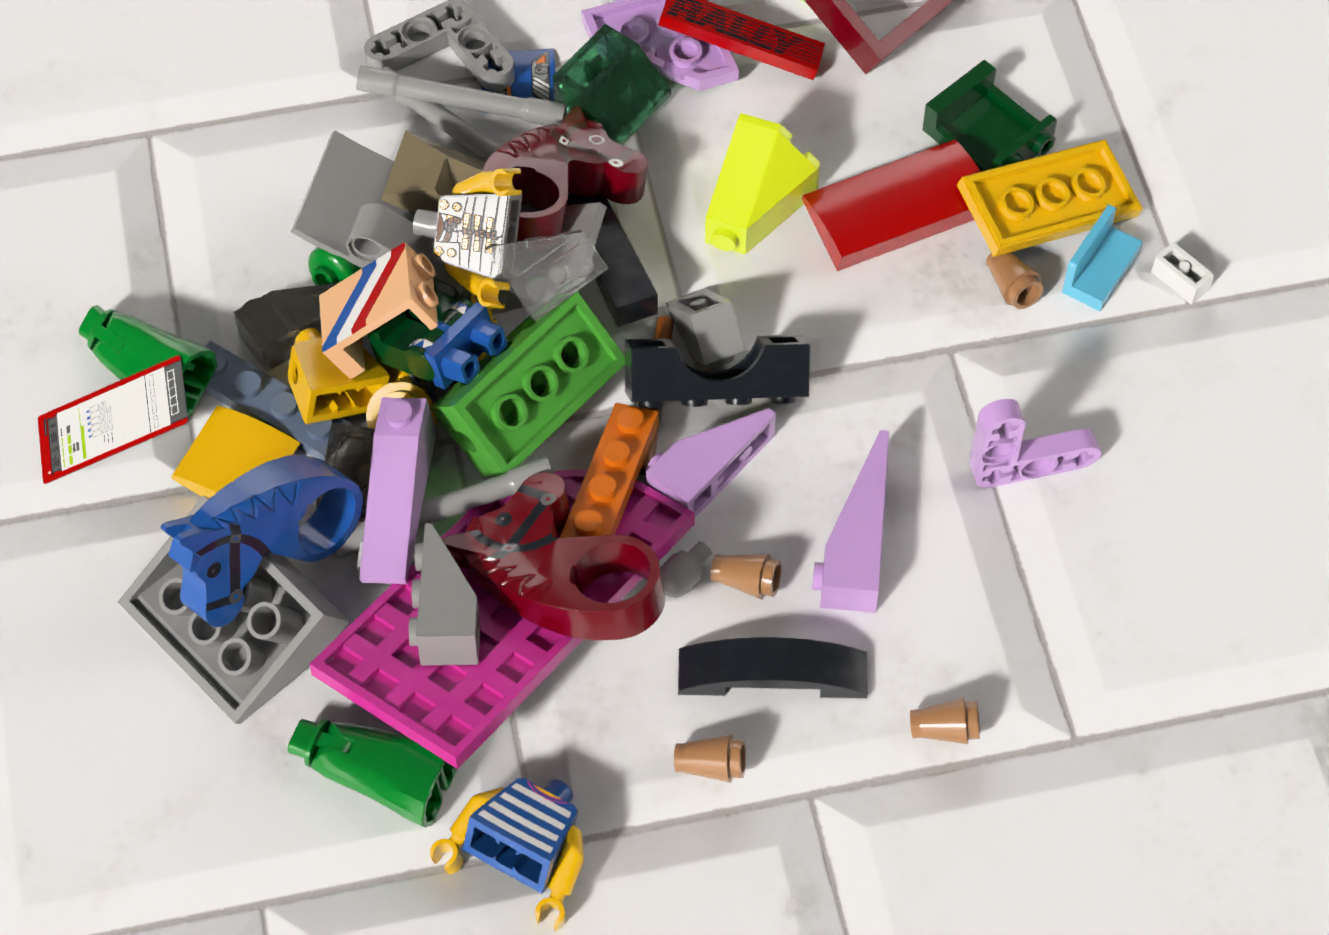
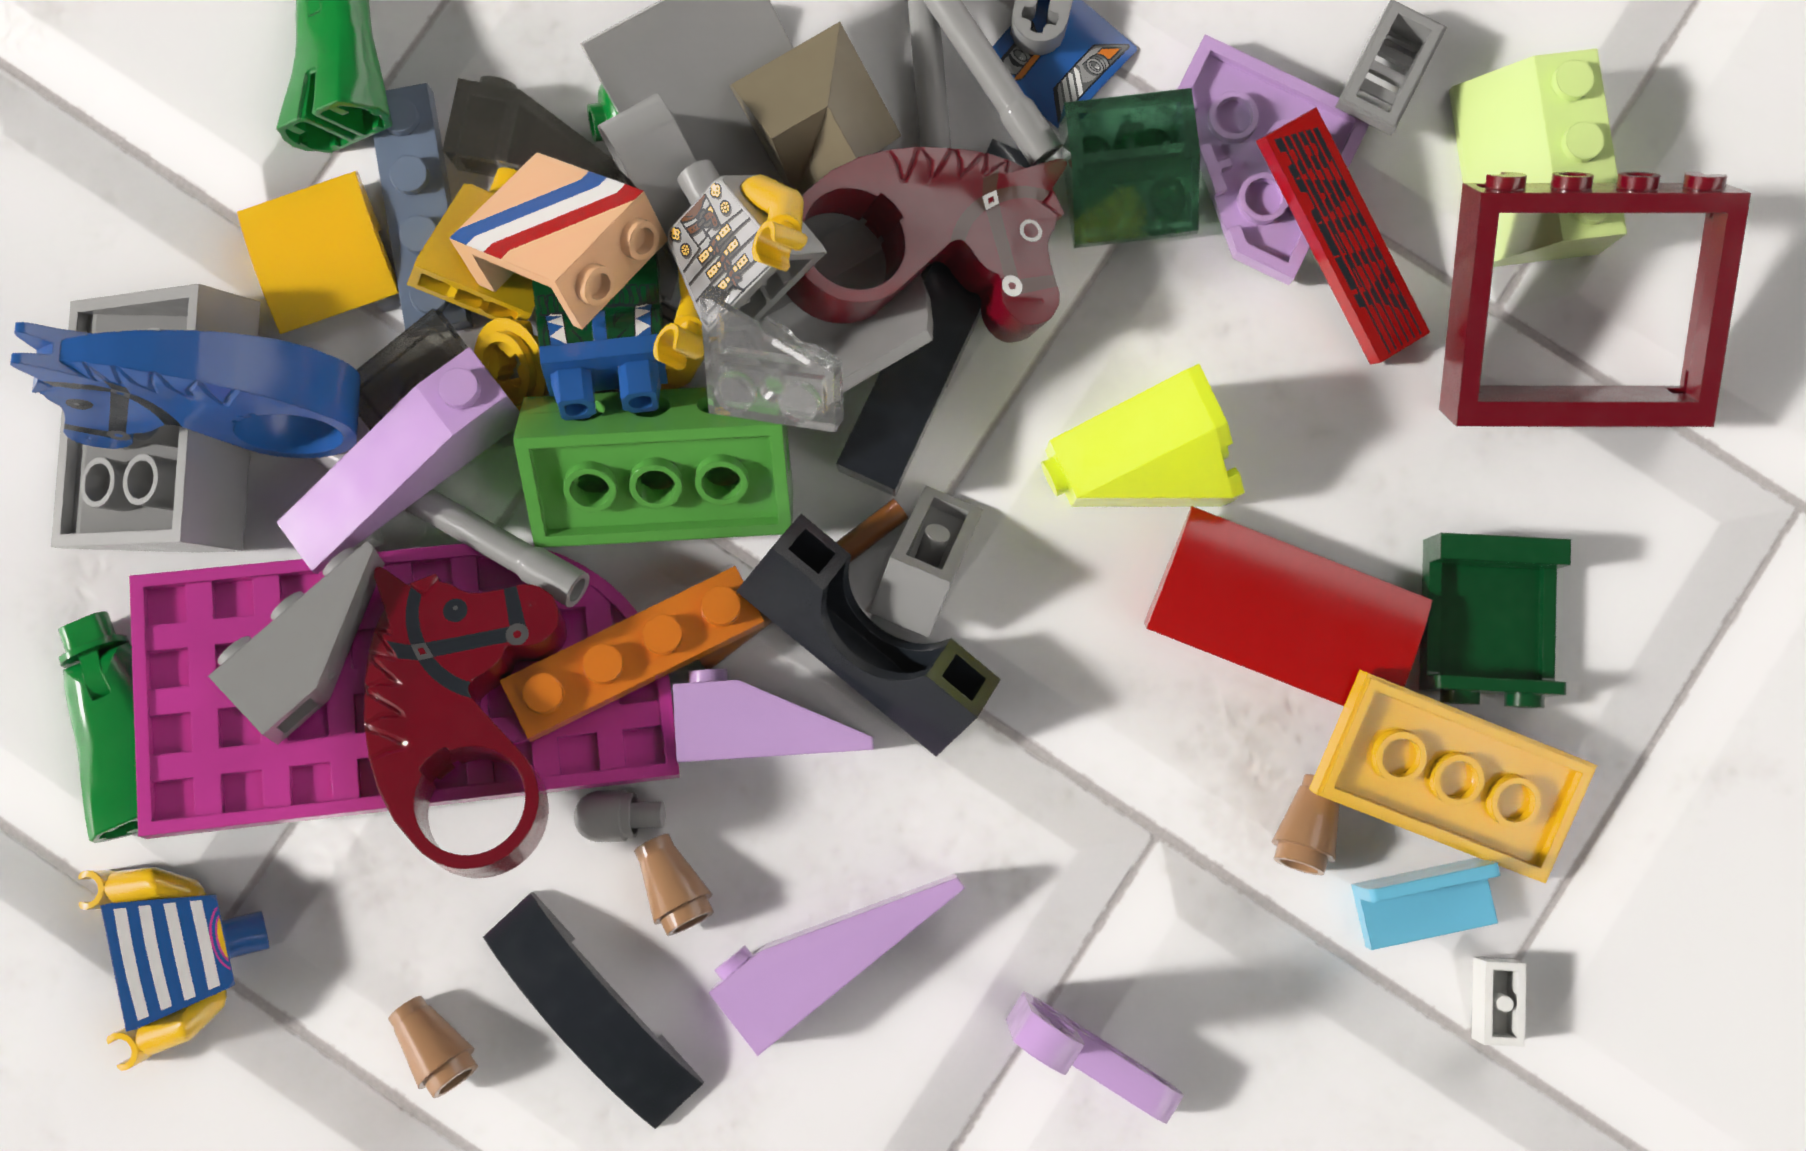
camera: 50 degrees right, 25 degrees up
sticker [38,355,188,484] -> none

